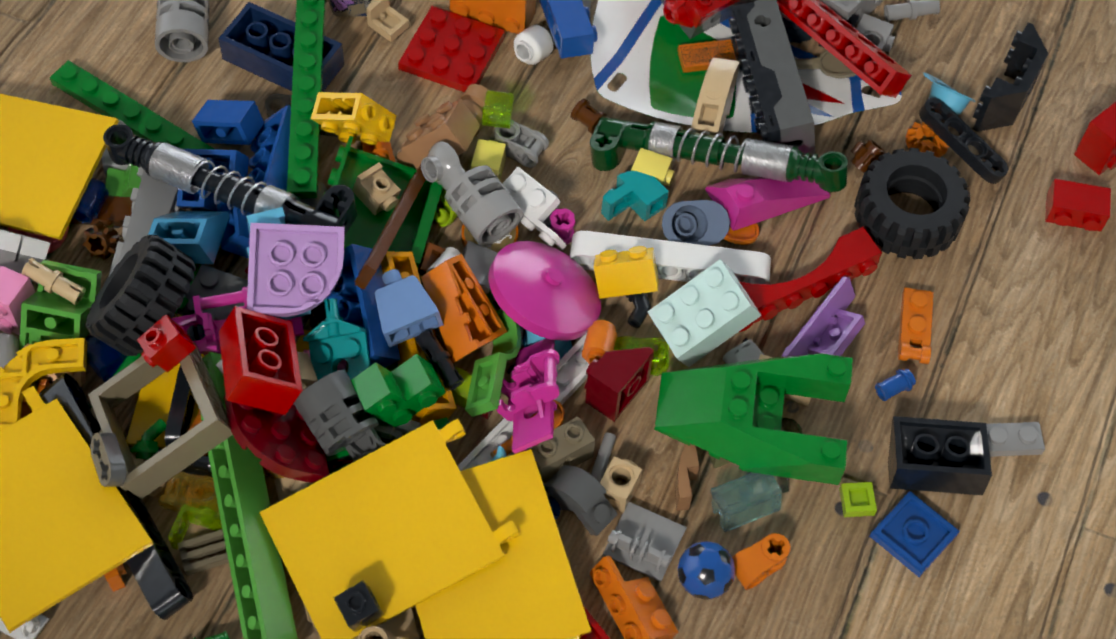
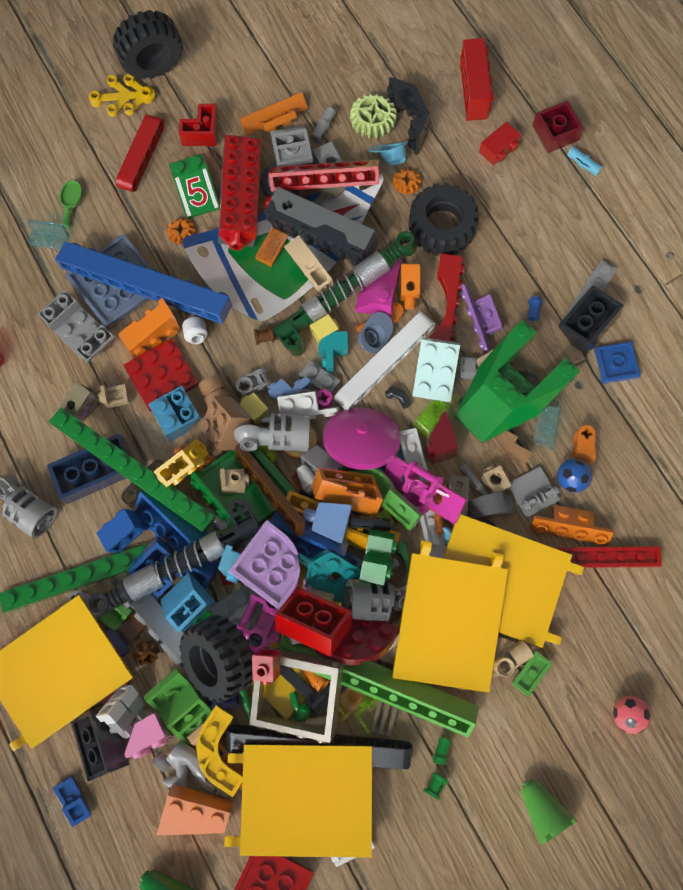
camera: 45 degrees left, 15 degrees up
tan pin [21,258,86,305] -> none
dark grey beam [90,433,126,487] -> none
black brick [333,581,384,632] -> none
clear neon green bracket [482,90,514,129] -> none
orange brick [582,320,617,364] -> none
yellow brick [593,246,659,299] -> none
lime plate [839,482,877,517] -> none
reddish brown gear [851,139,886,173] -> none
orange plate [898,287,934,364] -> none
black beam [919,98,1008,184] -> none
none -> dark azure slope [148,386,200,442]
none -> medium blue slope [268,376,312,400]
none -> light grey plate [299,361,340,394]
none -> yellowish green gear [350,93,397,139]
none -> orange torso [400,264,420,310]

